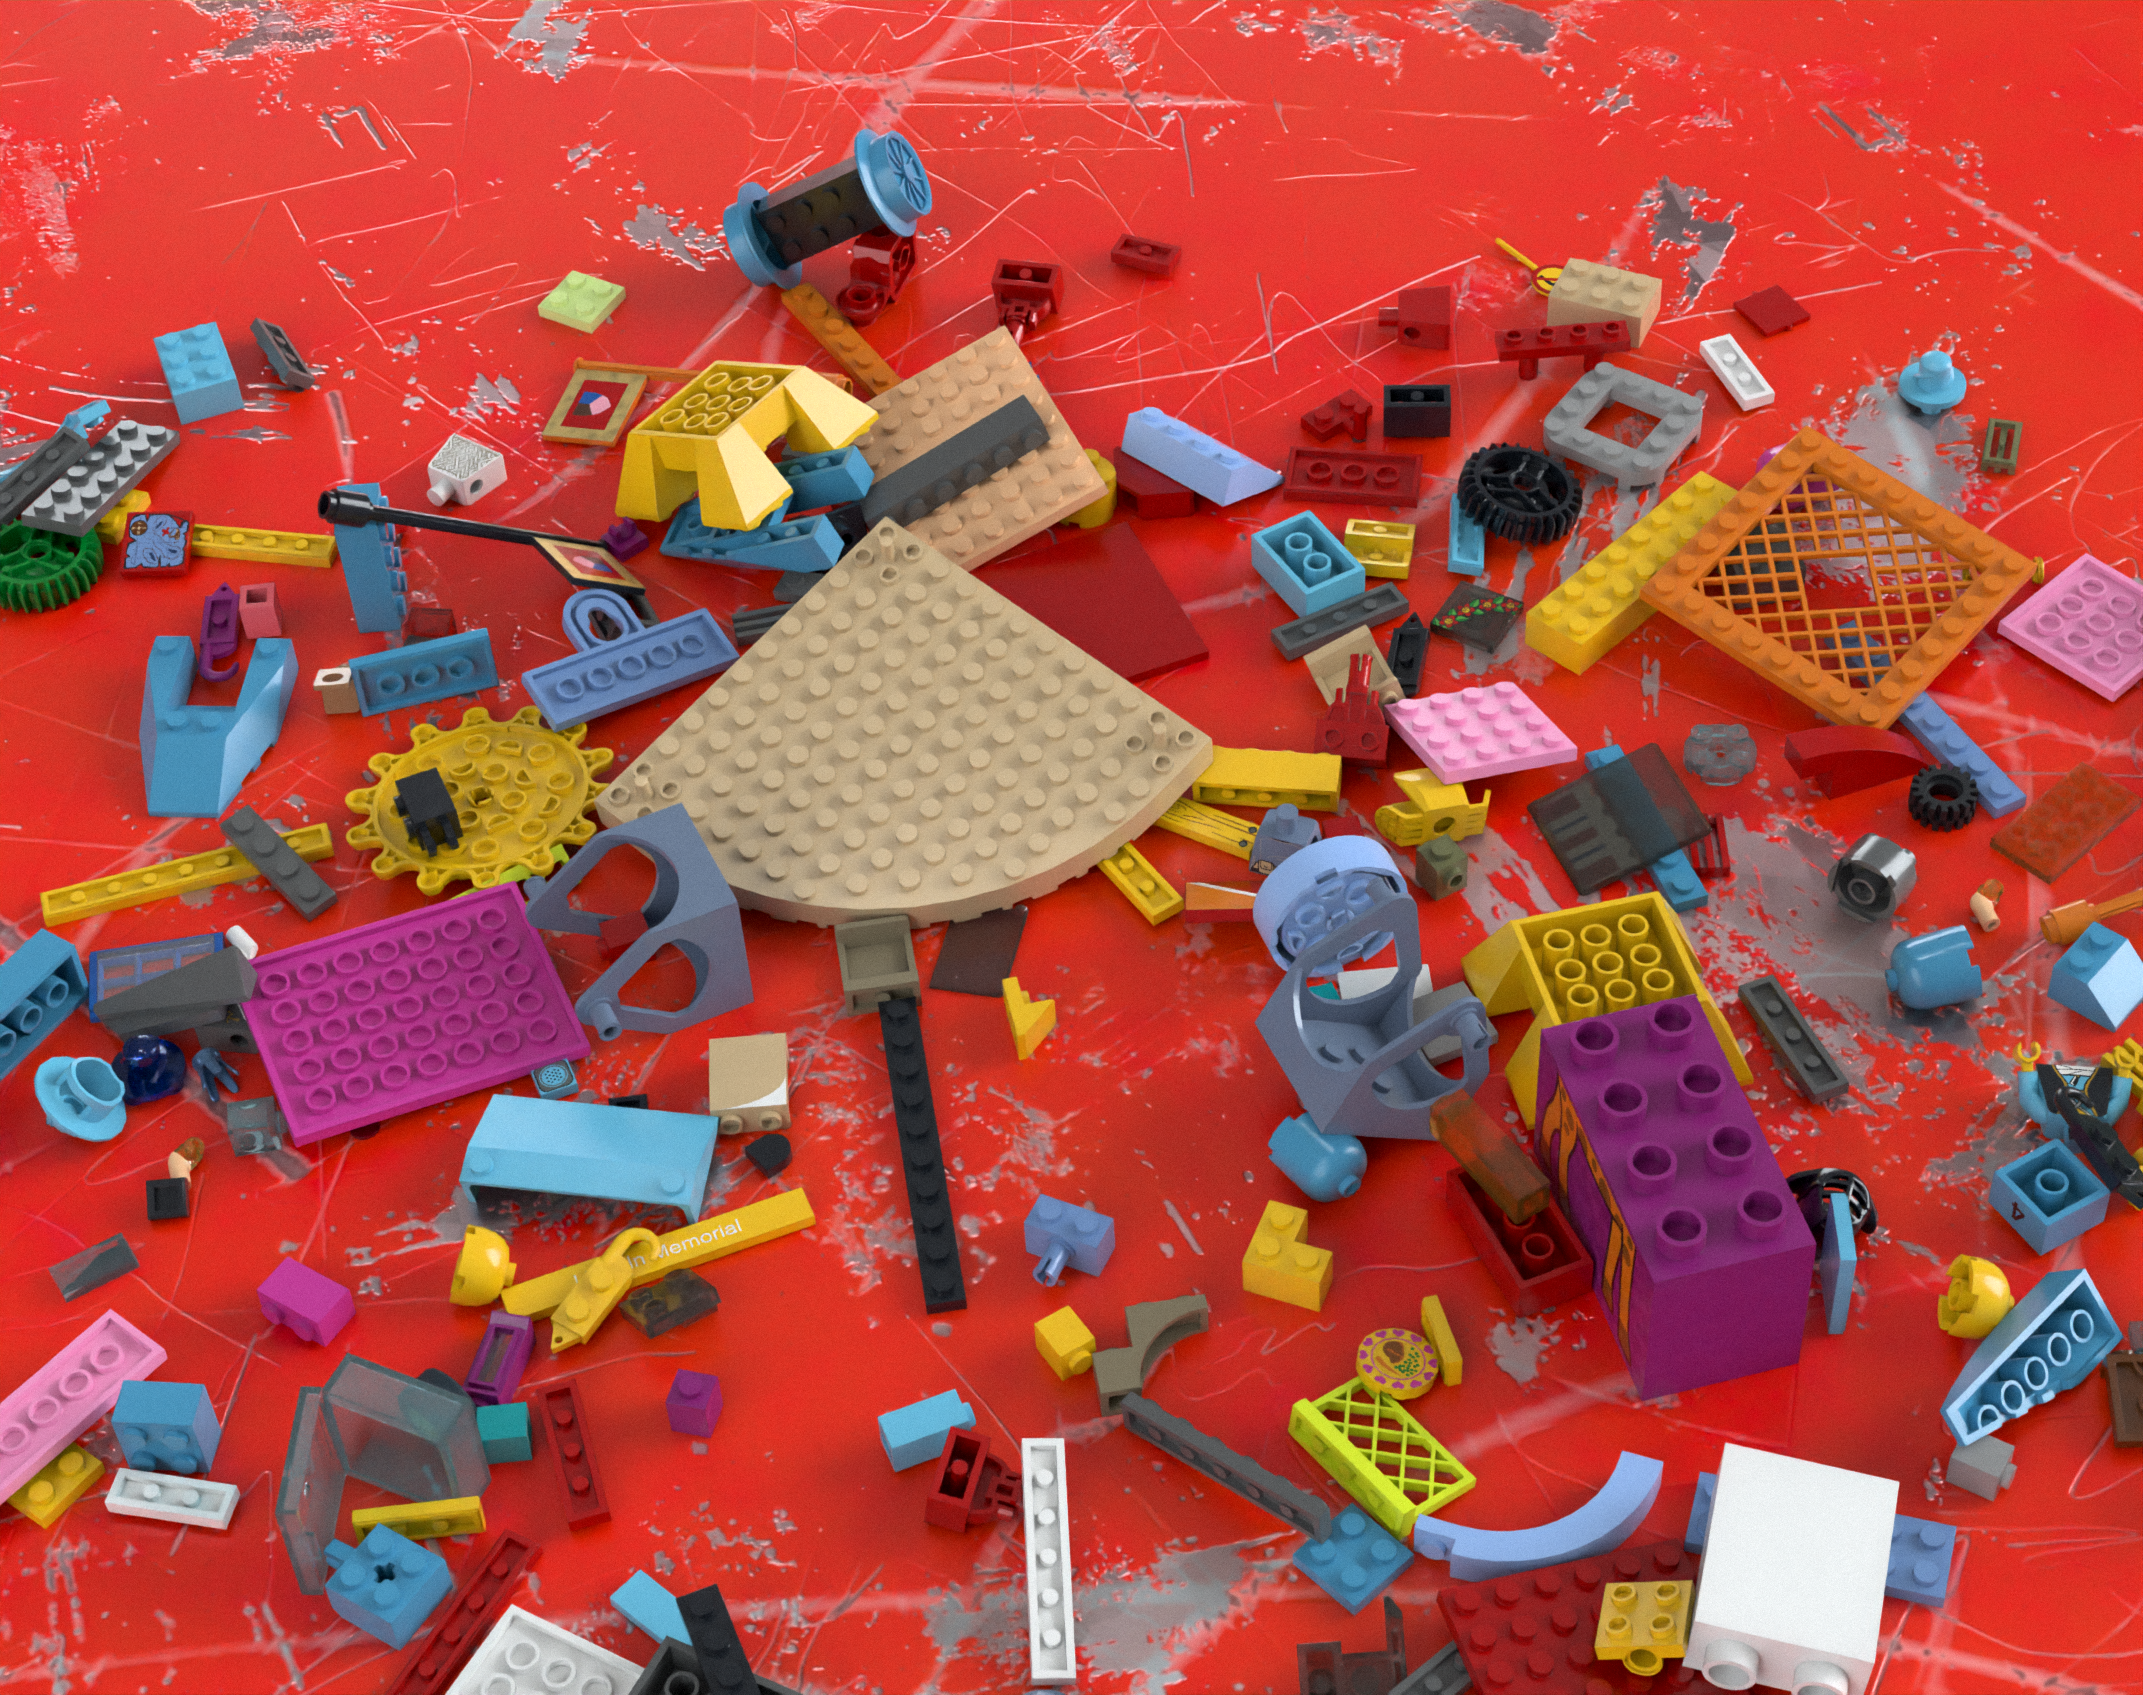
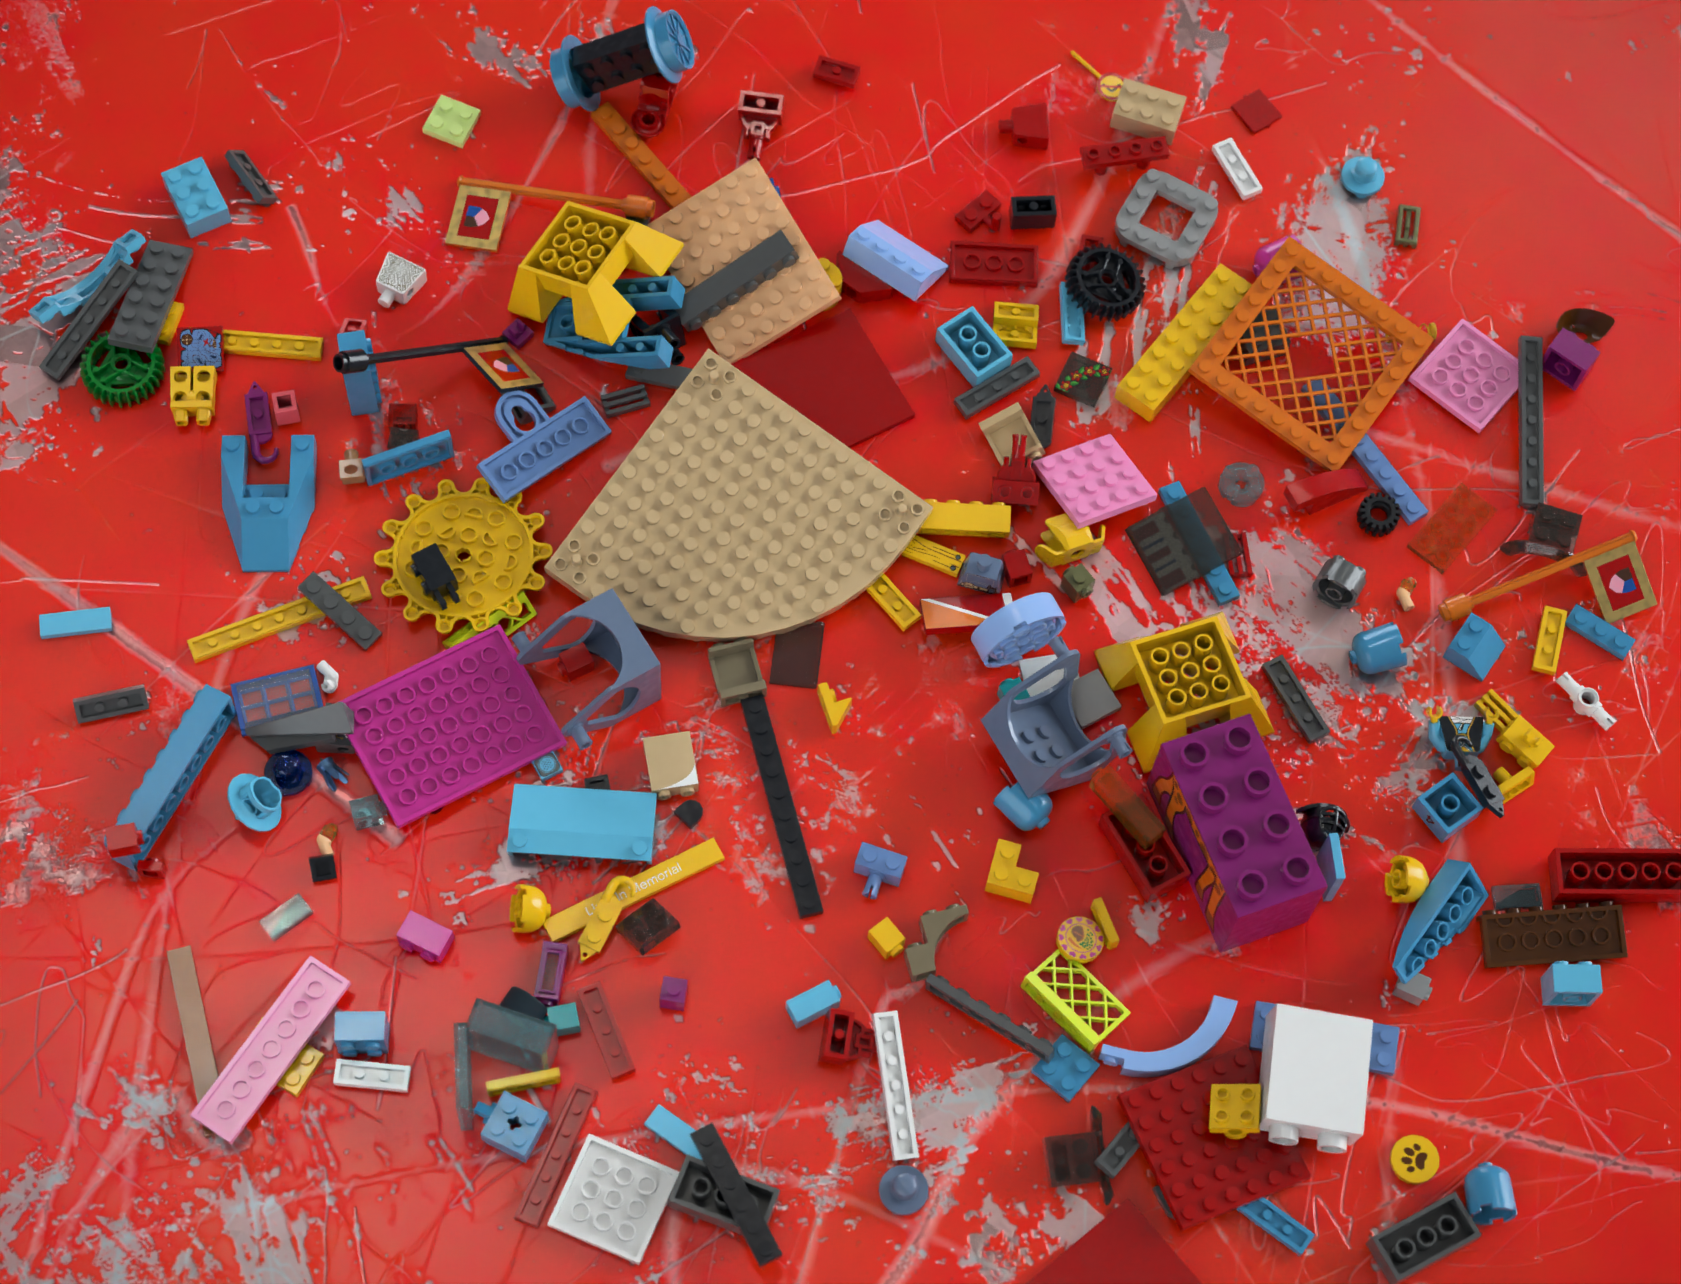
camera: 15 degrees left, 20 degrees up
none -> yellow hips [170,366,217,426]

